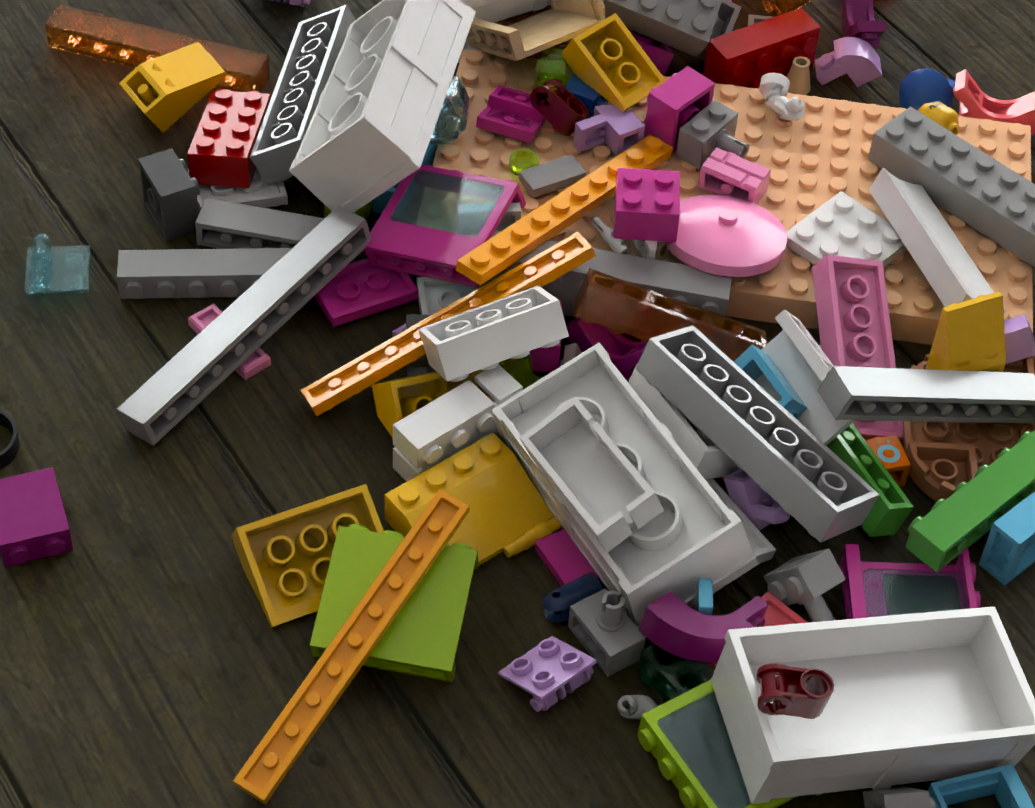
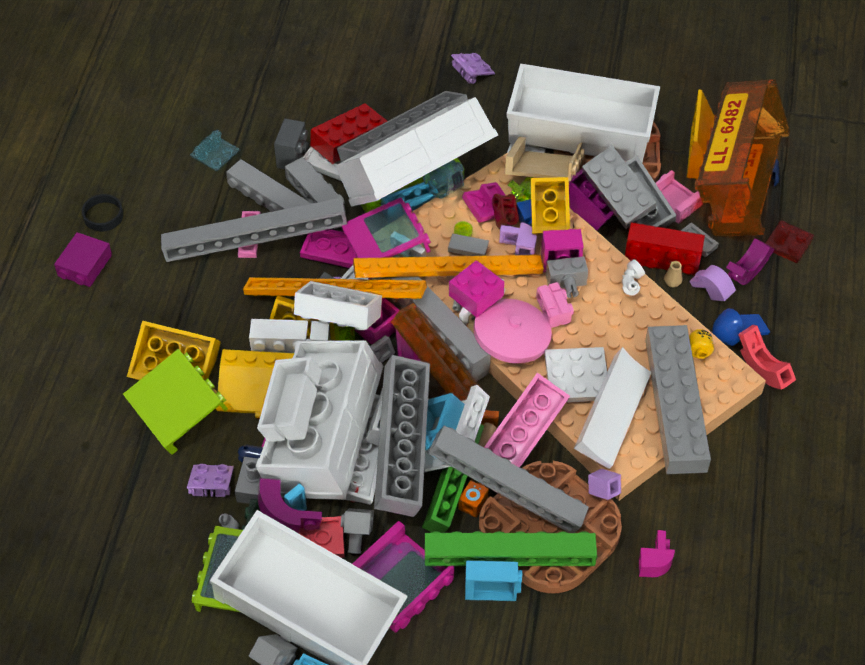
camera: 45 degrees right, 5 degrees up
clear orange brick [45,4,270,93] -> none
yellow slope [119,42,228,133] -> none
light orange plate [233,488,470,805] -> none
dark red piece [756,663,834,719] -> none
yellow slope [925,291,1006,372] -> none

